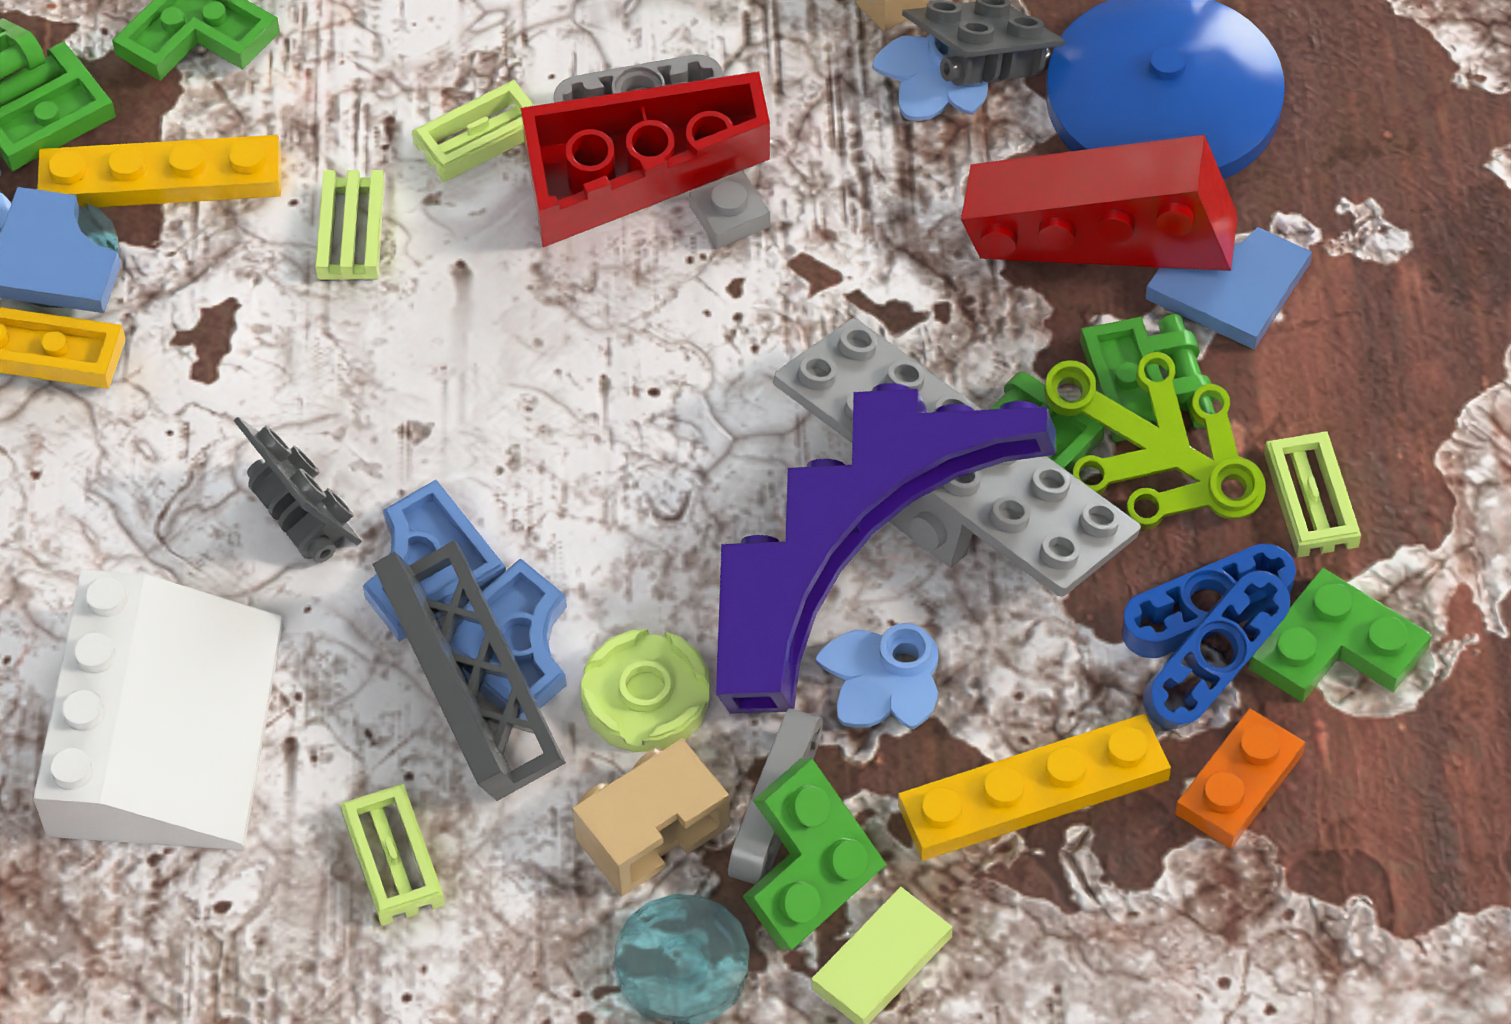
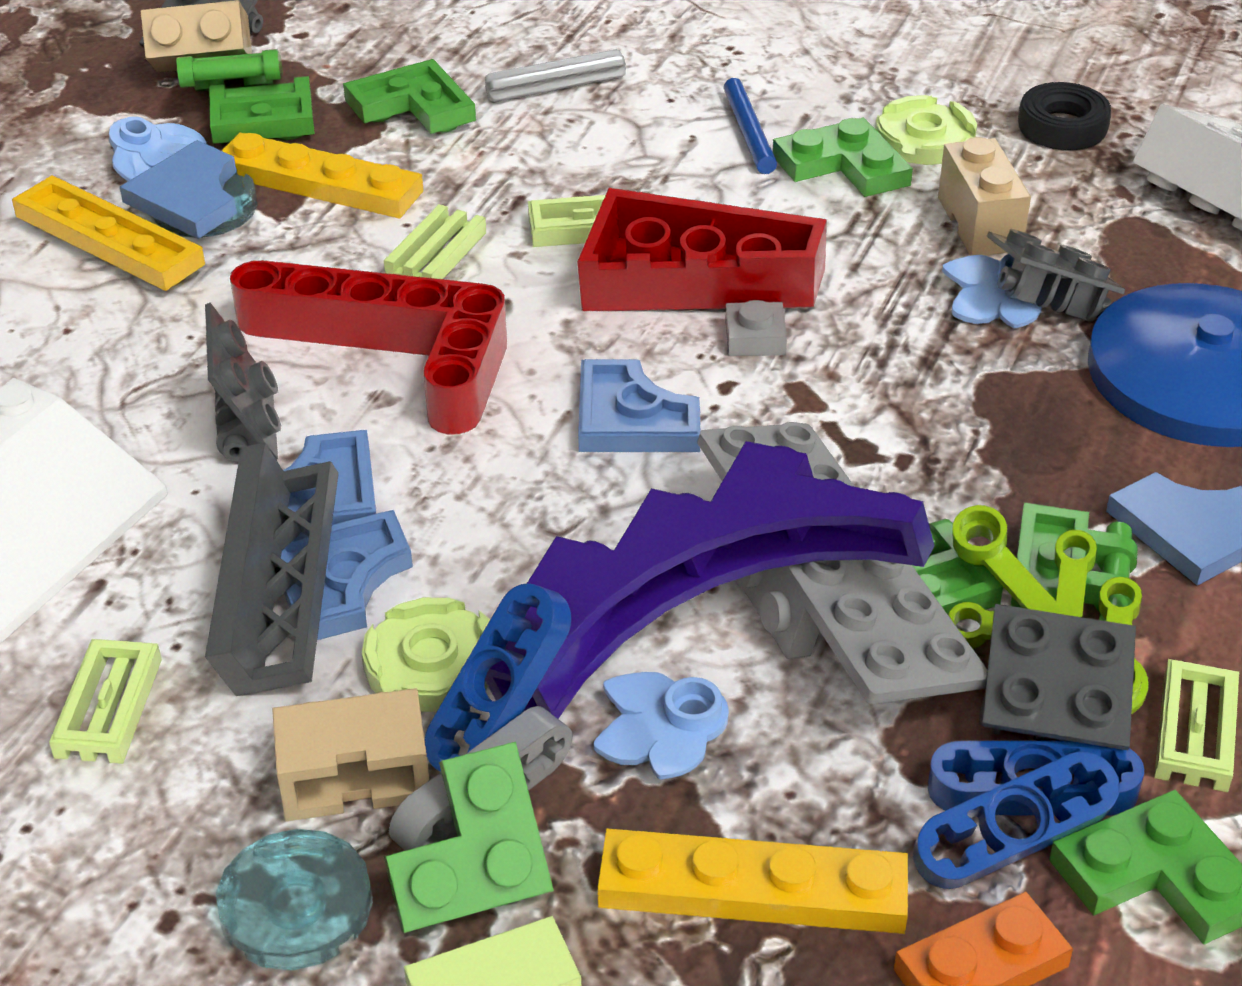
camera: 25 degrees right, 15 degrees down
red wedge [961,135,1238,271] -> none
none -> red beam [230,260,507,435]
none -> blue beam [425,583,571,772]
none -> medium blue tile [578,359,701,452]
none -> dark grey hinge [979,604,1136,750]

